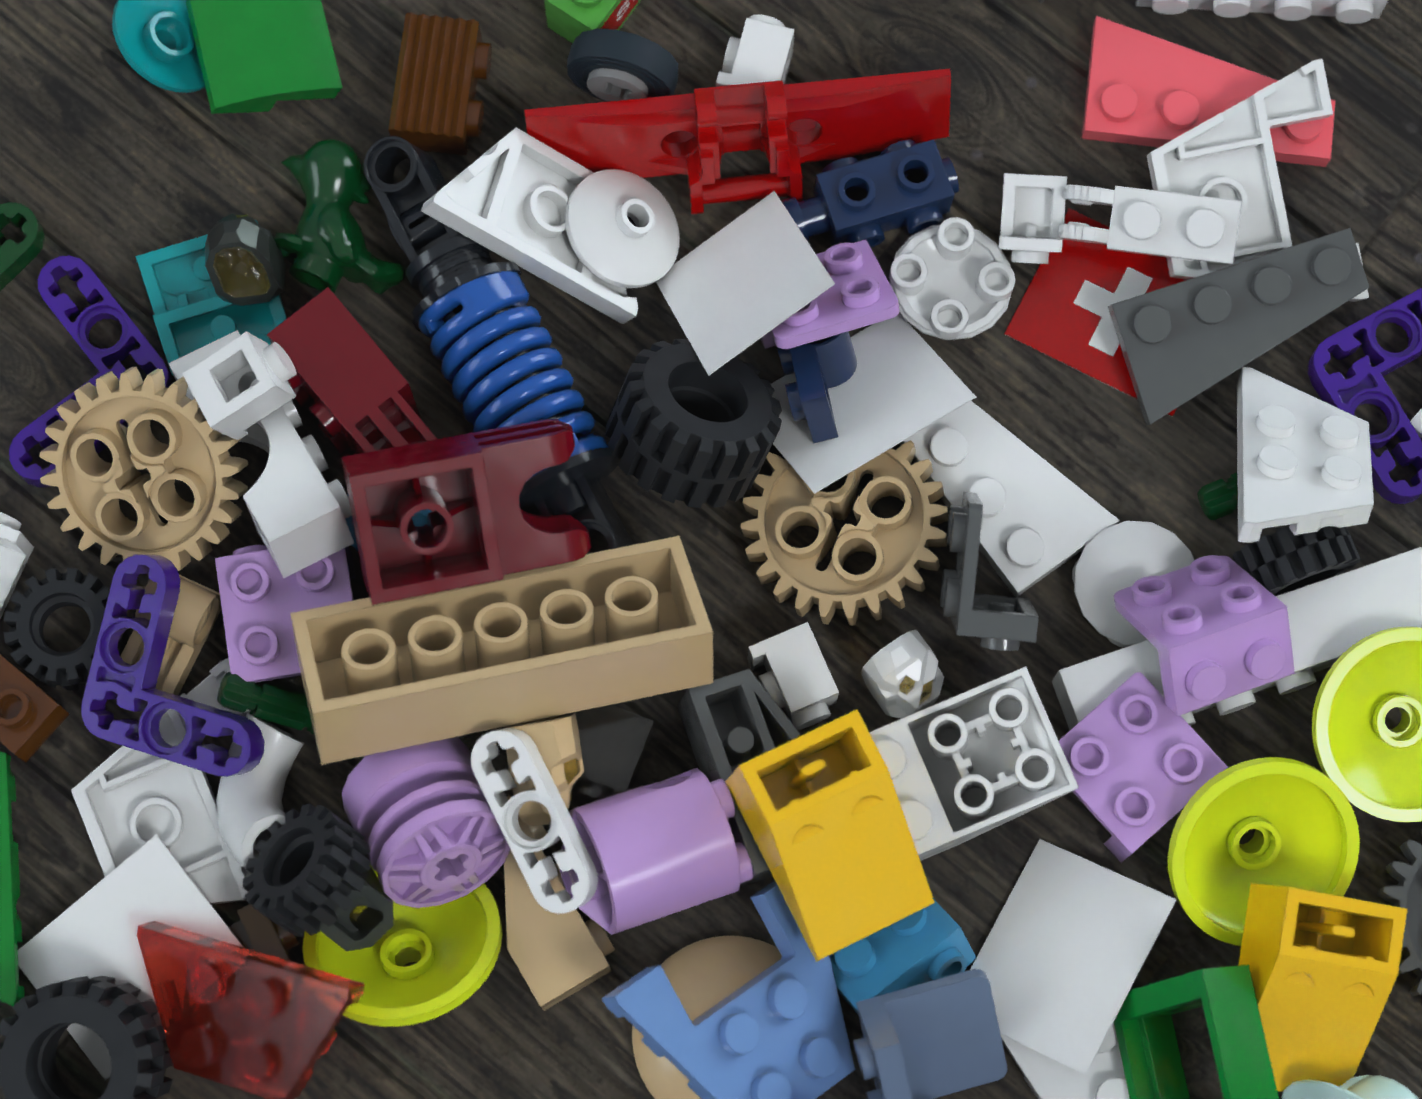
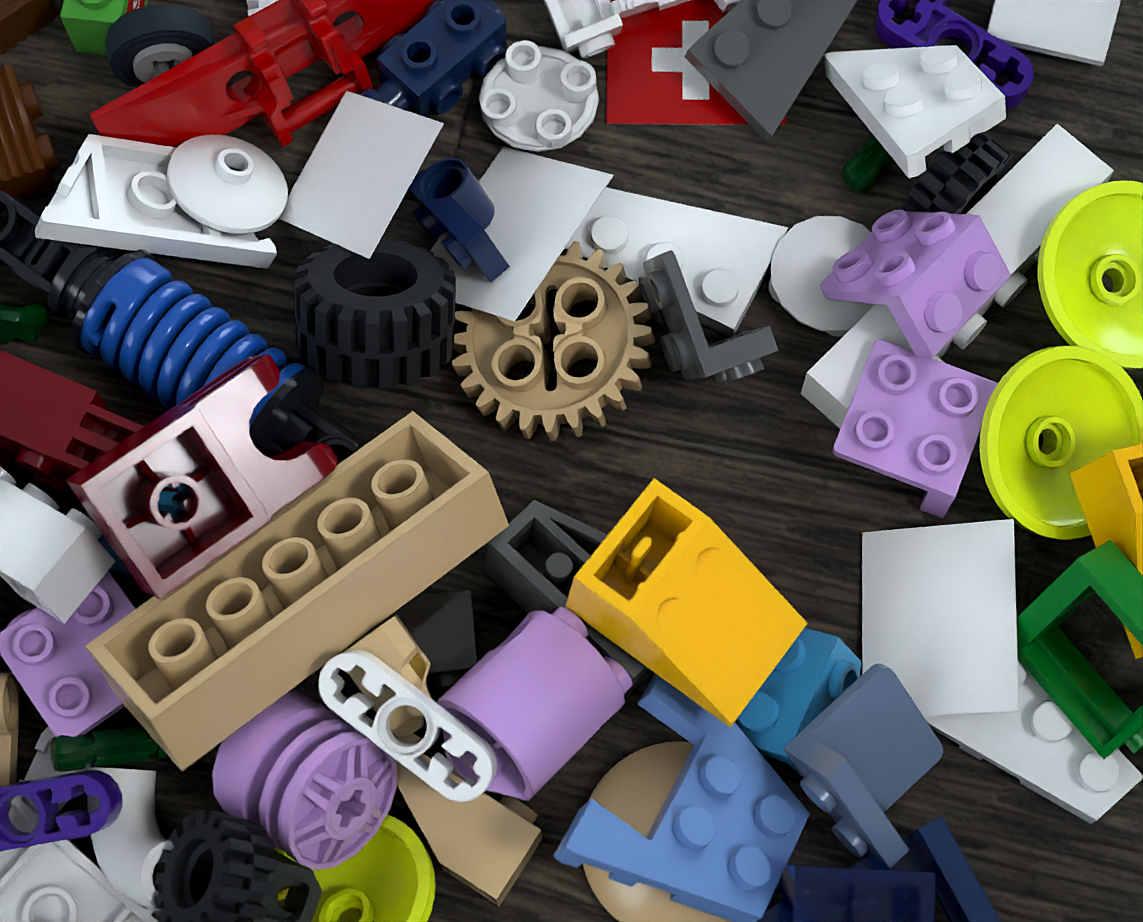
camera: 25 degrees left, 5 degrees down
white brick [747,622,839,730] -> none
lavender bracket [760,240,900,349] -> none
white rock [861,630,944,719] -> none
white slope [869,667,1079,861] -> none

